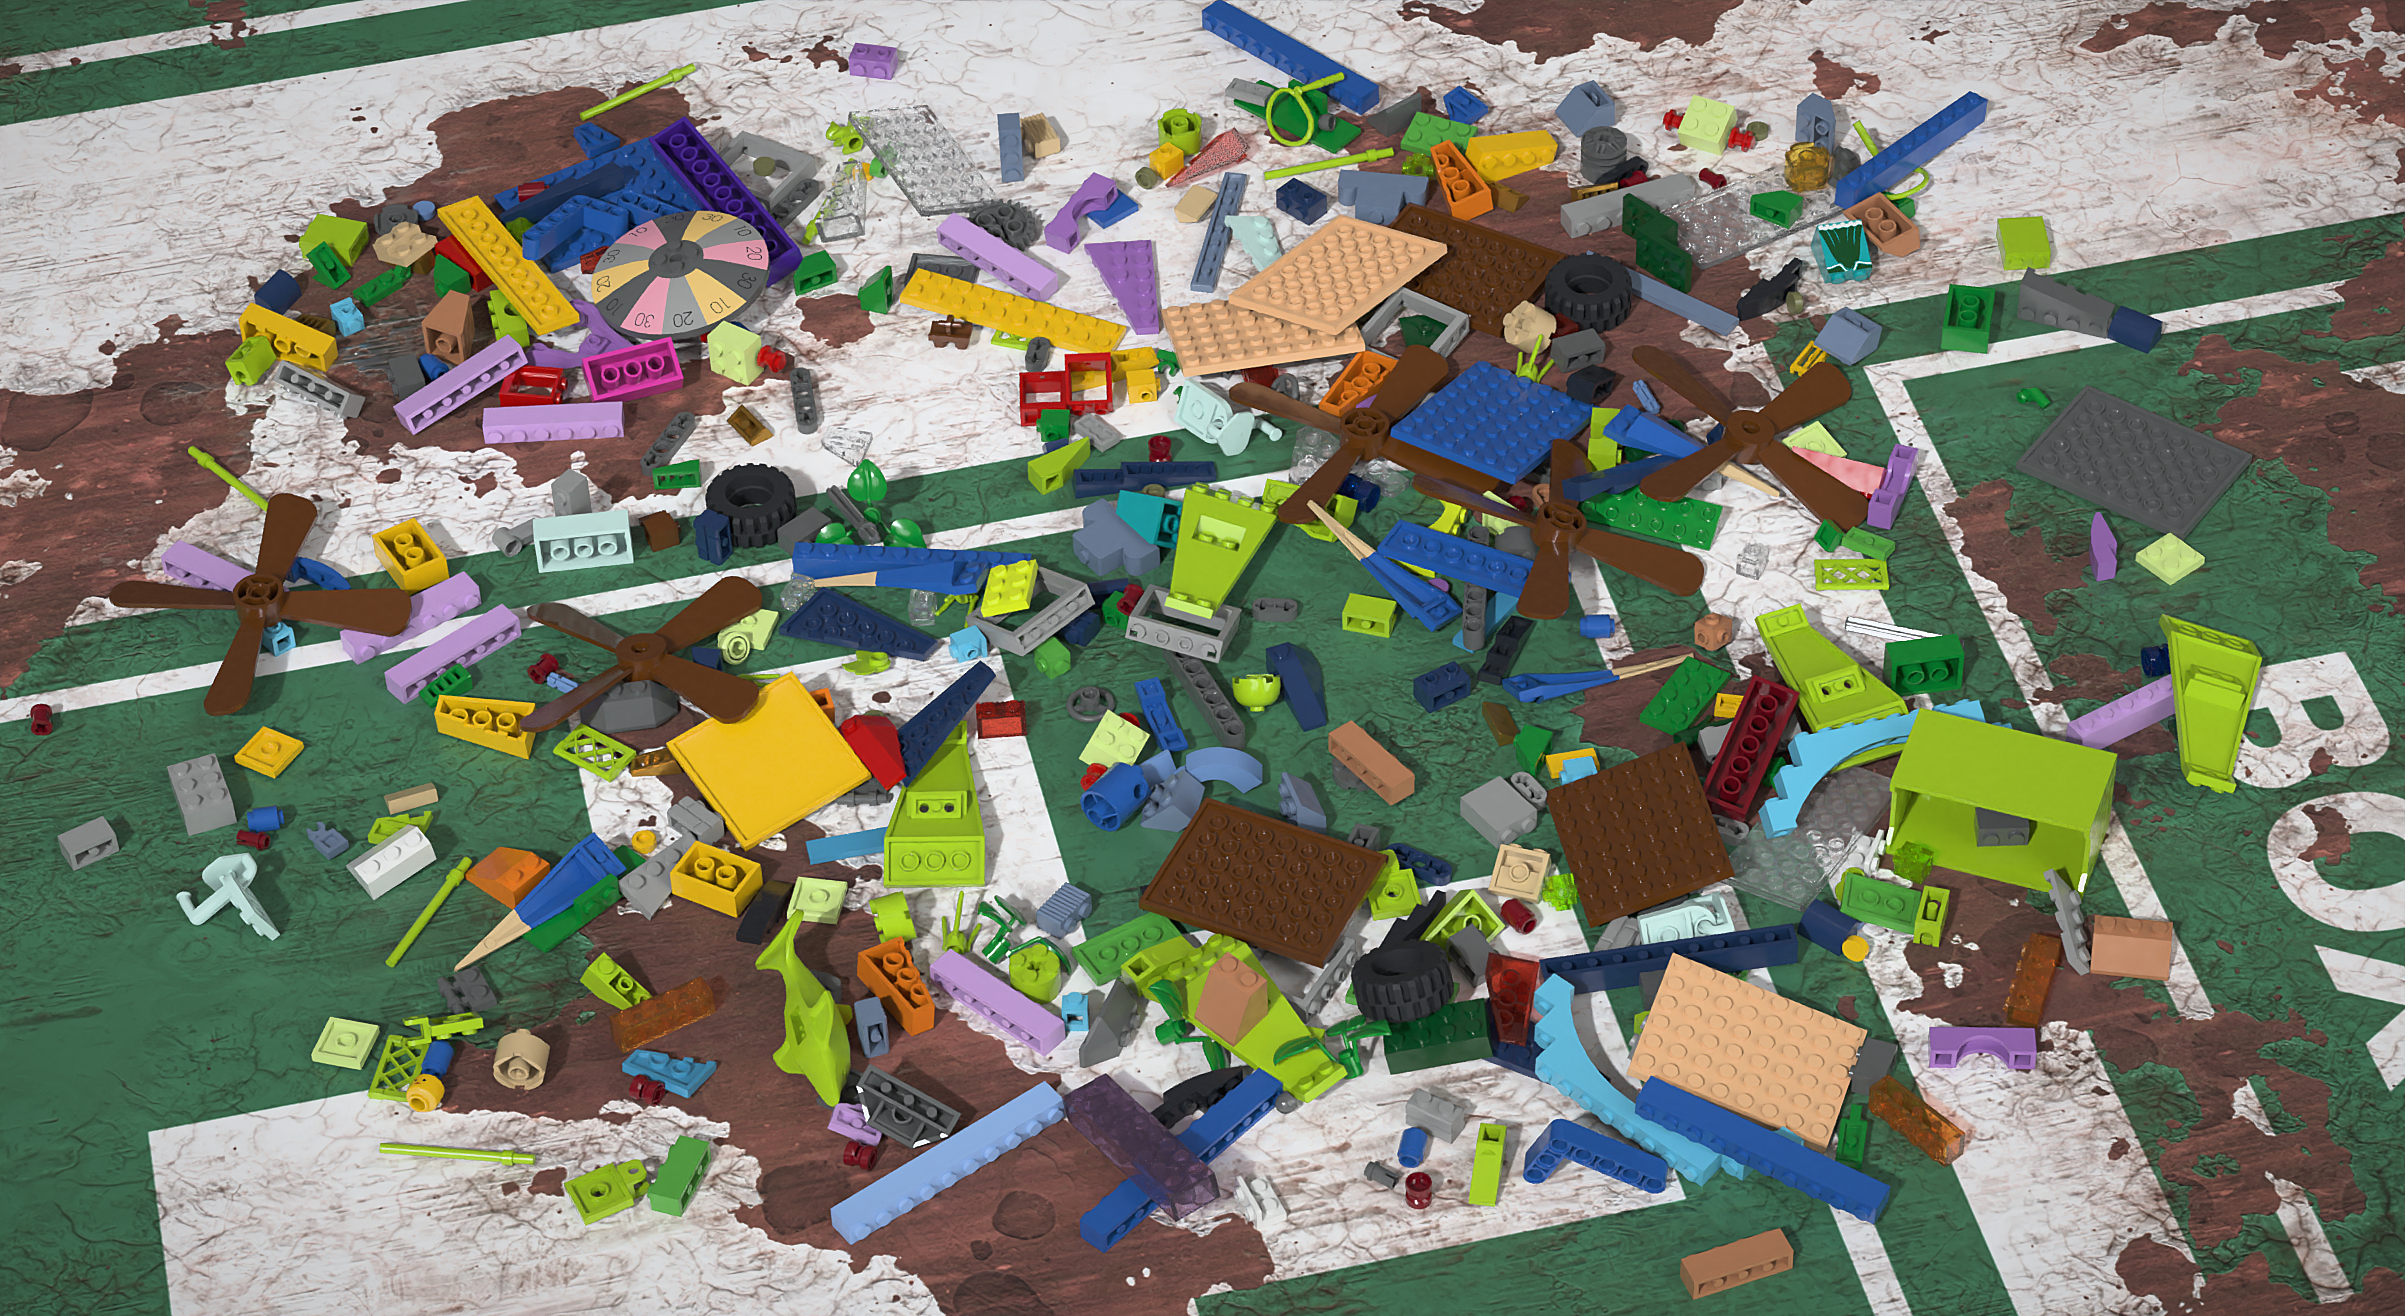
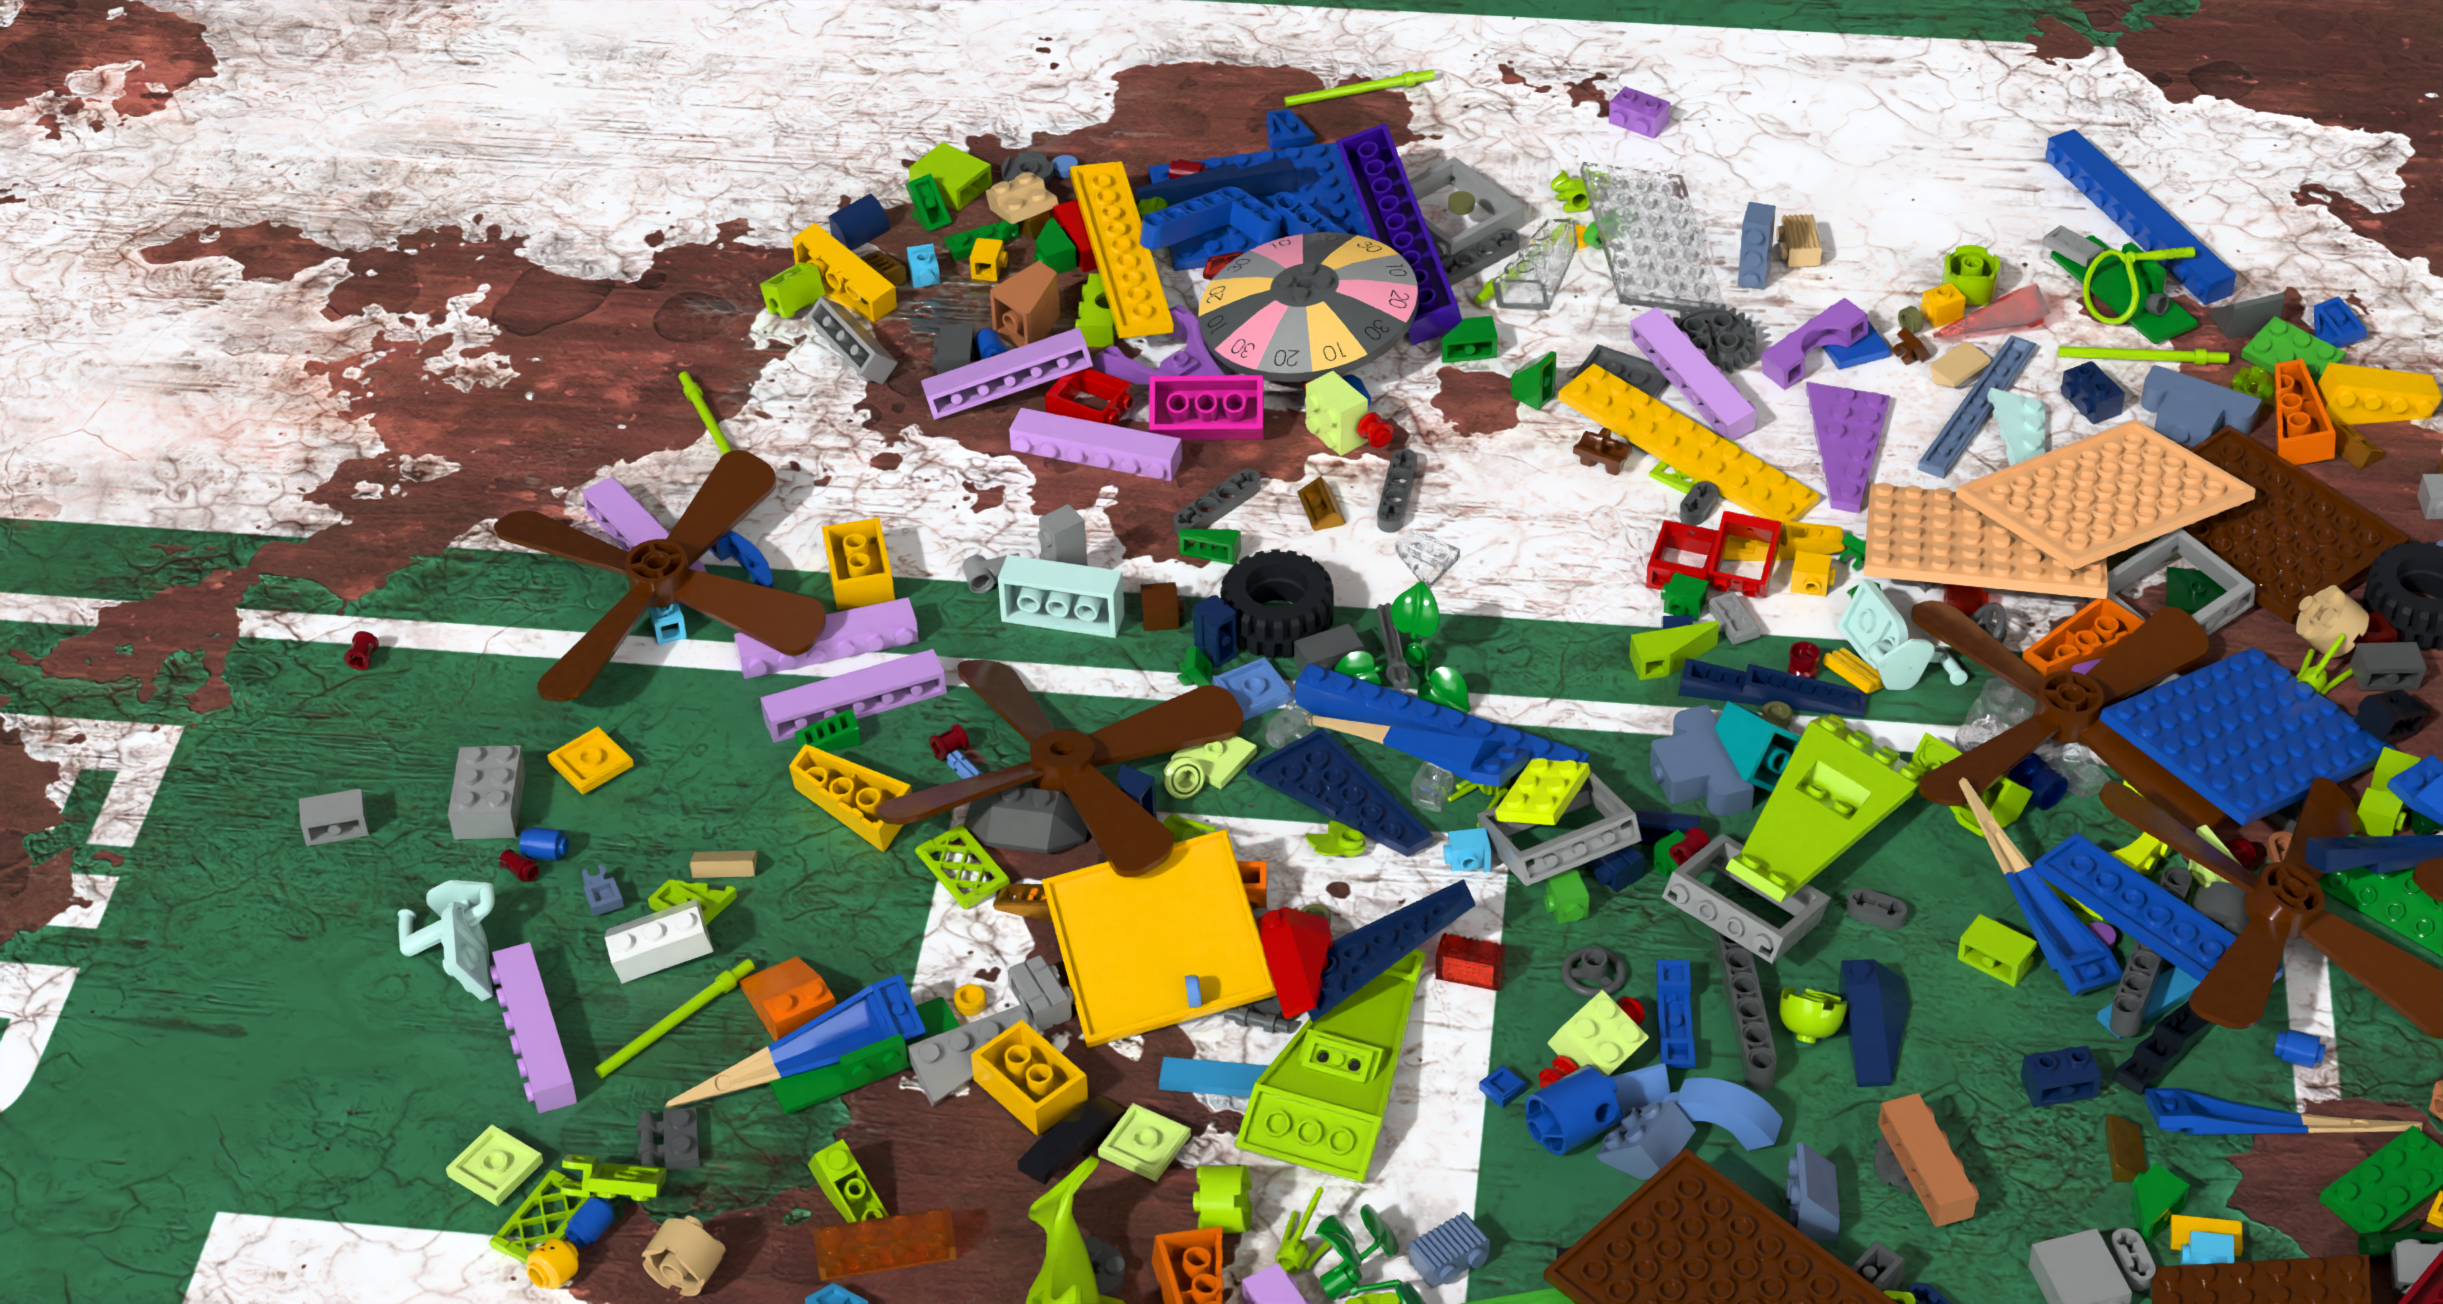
camera: 20 degrees right, 0 degrees up
none -> lavender brick [489,942,577,1114]
none -> yellow brick [970,238,1008,282]
none -> green tile [1177,646,1213,687]
none -> medium blue tile [1185,974,1202,1008]
none -> medium blue tile [1213,657,1295,721]
none -> blue tile [1479,1065,1527,1108]
none -> yellow tile [1822,647,1885,694]
none -> reddish brown tile [1892,327,1931,365]

